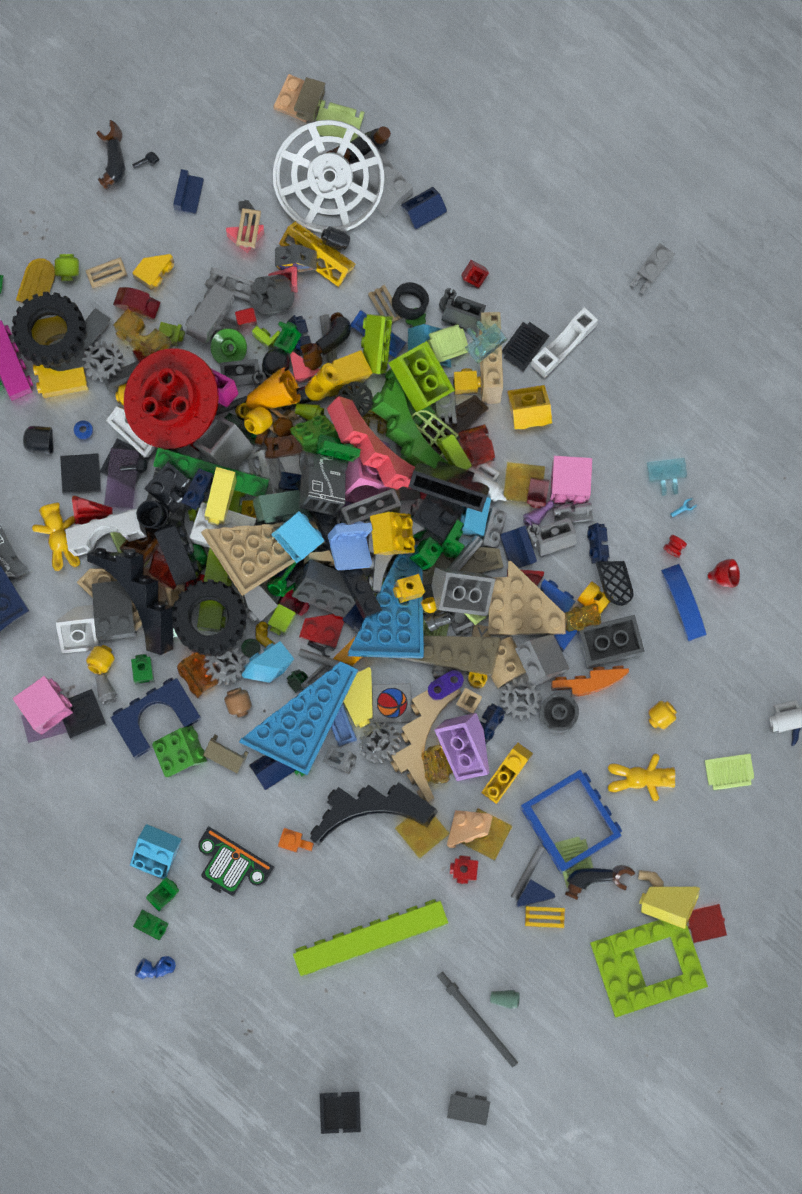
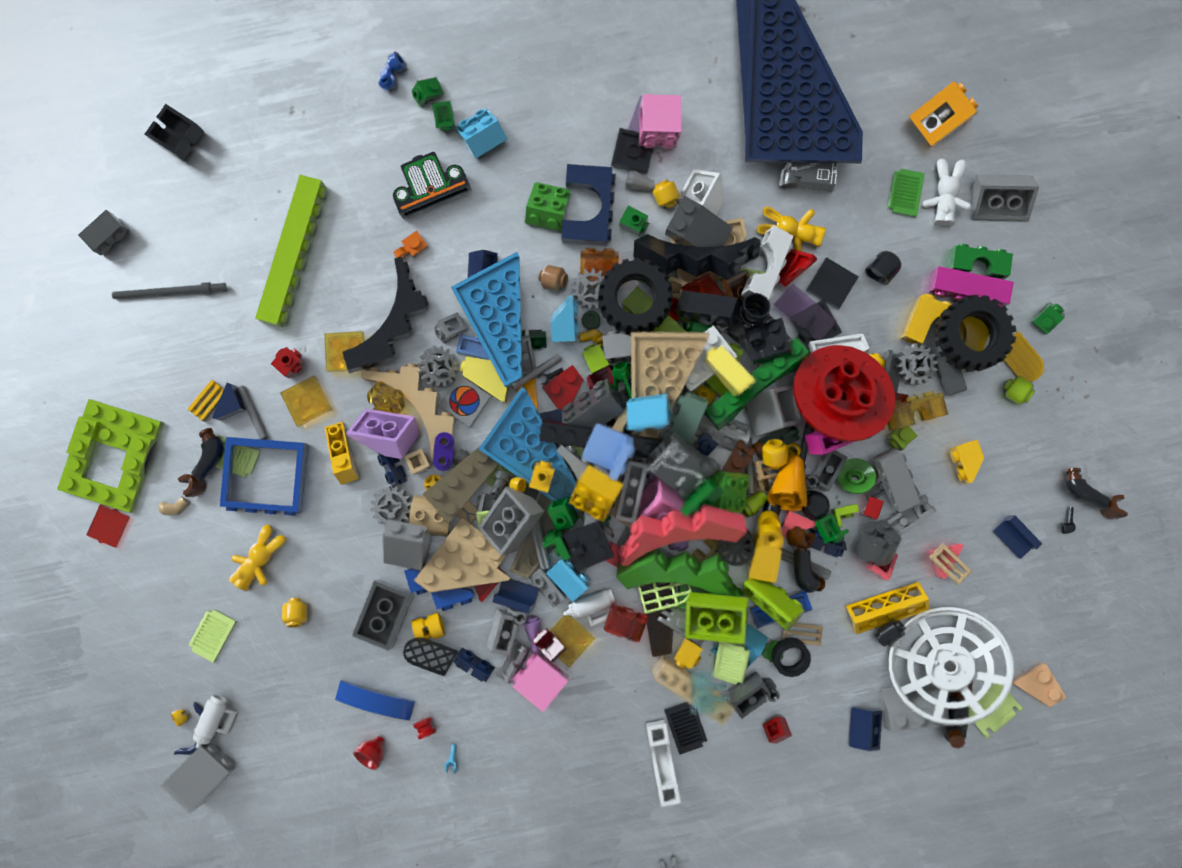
camera: 130 degrees right, 5 degrees up
blue plate [74,420,93,439] -> none
tan tile [85,257,128,289] -> none
dark red brick [113,287,161,319] -> none
dark blue hinge [181,468,214,510] -> none
dark tan hinge [203,734,249,773] -> none
dark grey arm [238,200,256,225] -> none
reddish brown tile [273,417,293,437] -> none
dark grey torso [275,245,317,272] -> none
dark tan hinge [294,77,325,122] -> none
black brick [408,461,490,512] -> none
lime slope [436,434,472,470] -> none
light nougat wing [447,810,493,848] -> none
sand green cone [490,990,520,1010] -> none
yellow slope [507,385,552,429] -> none
dark grey brick [539,692,579,734] -> none
orange slope [551,666,629,697] -> none
clear yellow hips [565,603,601,632] -> none
light yellow slope [639,887,700,929] -> none
clear light blue hinge [646,458,687,496] -> none

